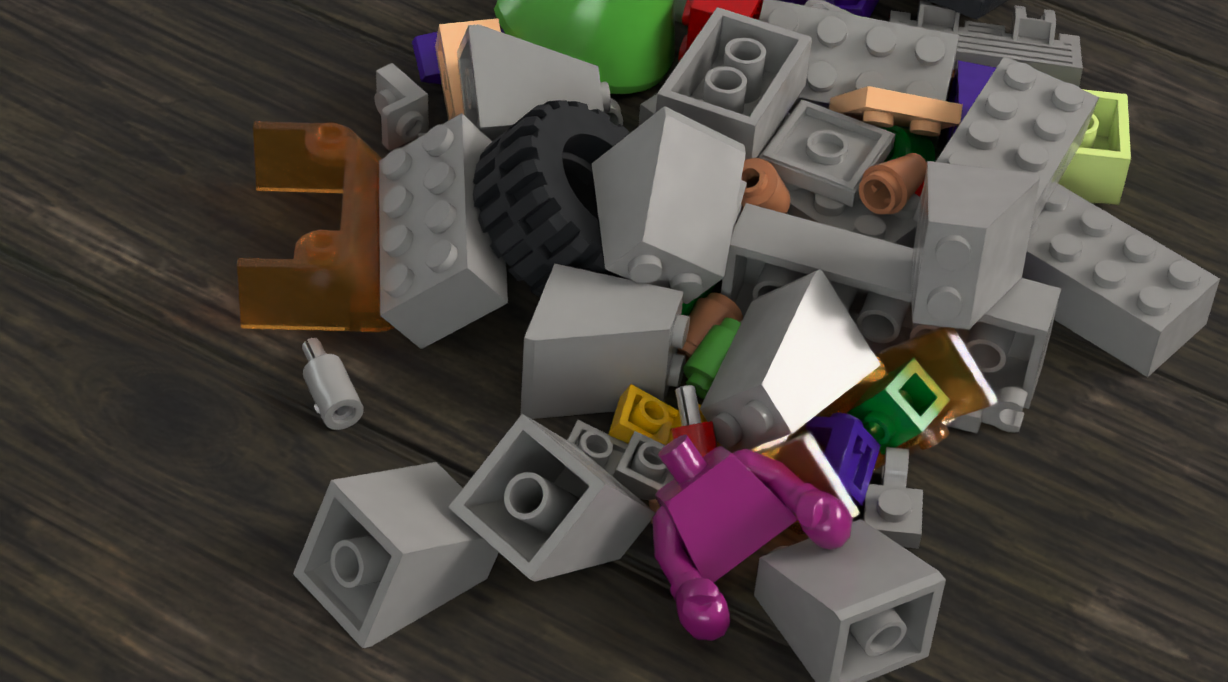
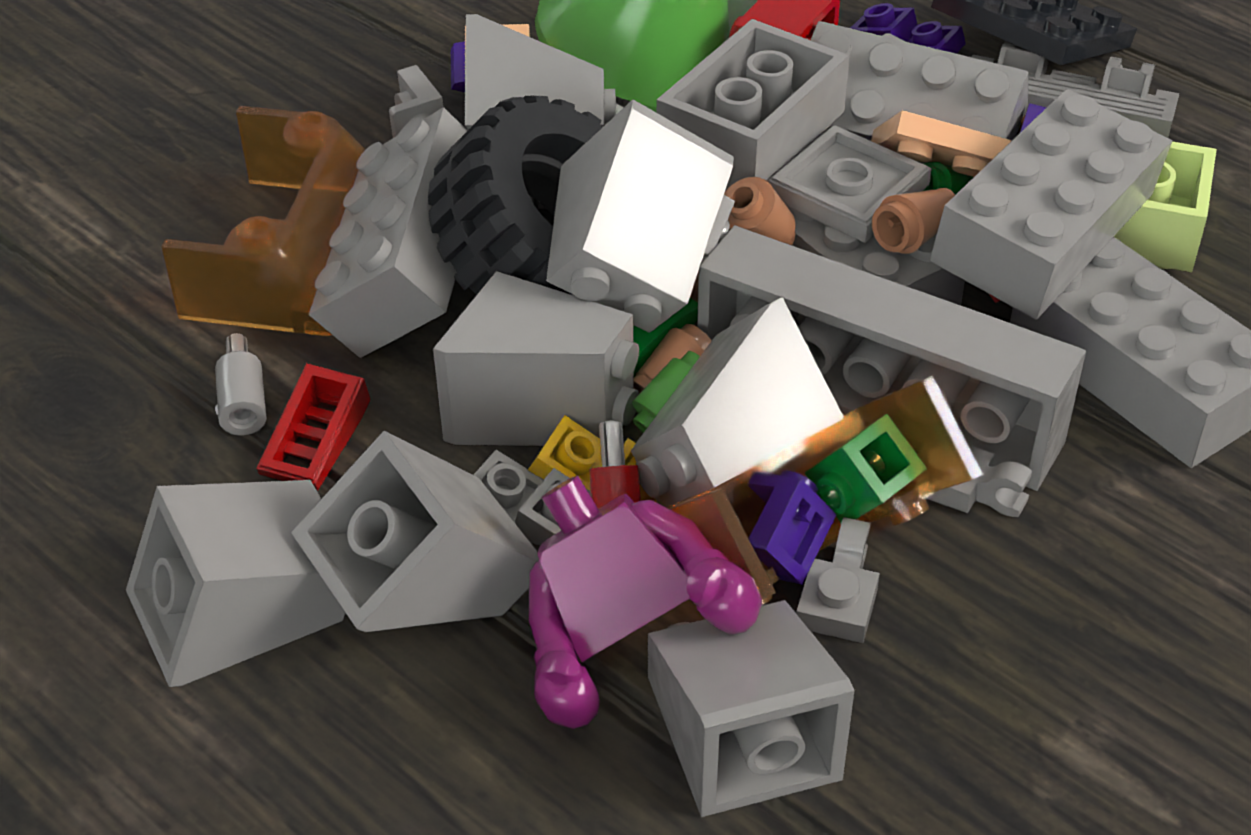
camera: 15 degrees right, 0 degrees up
light grey slope [912,161,1040,330] -> none
none -> red slope [256,363,371,491]

